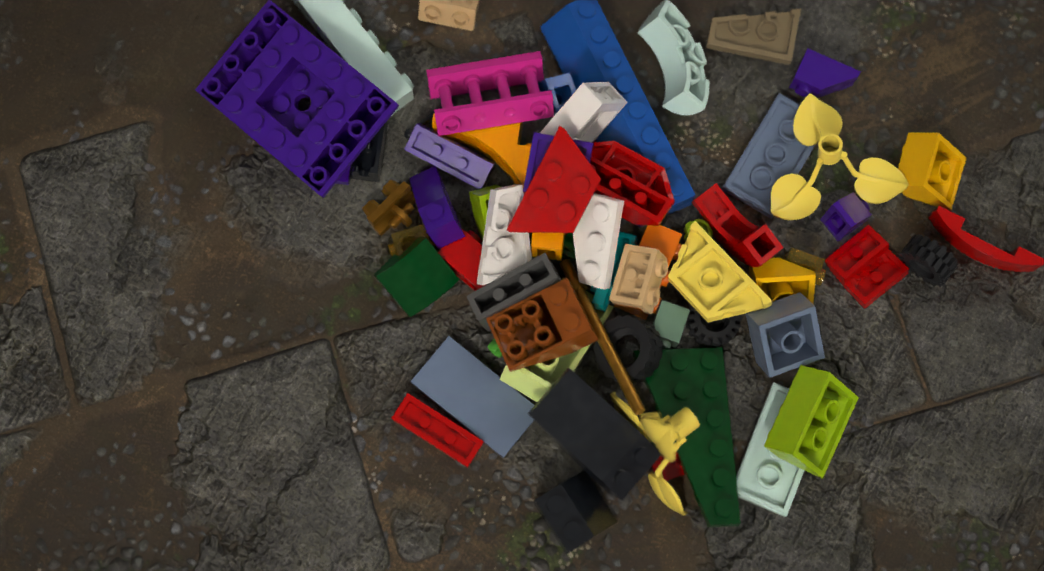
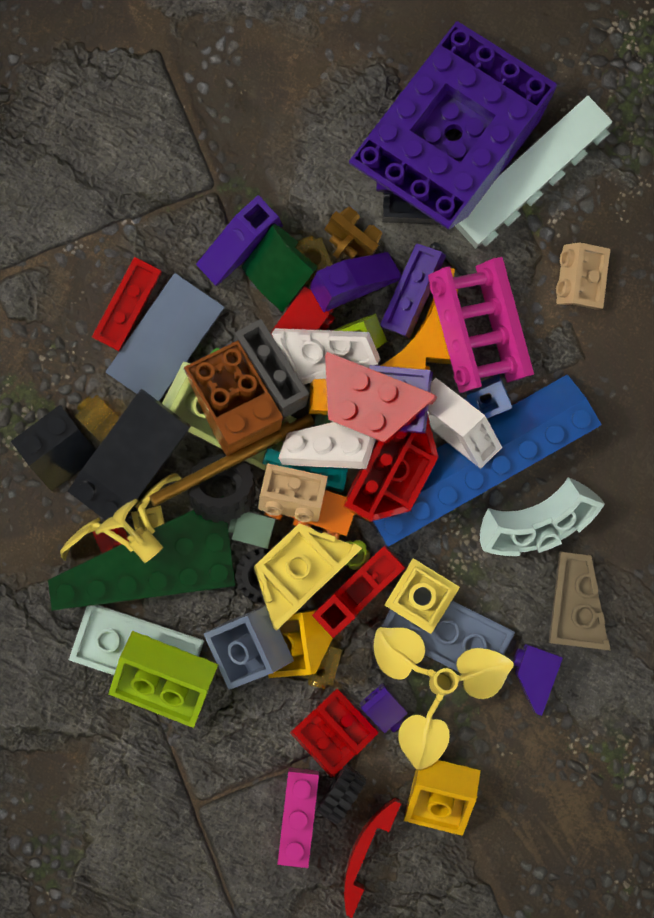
camera: 85 degrees right, 10 degrees up
none -> clear yellow brick [75,395,120,443]
none -> dark purple slope [196,195,283,286]
none -> dark pink arch [277,767,319,868]
none -> light yellow piece [384,558,460,634]

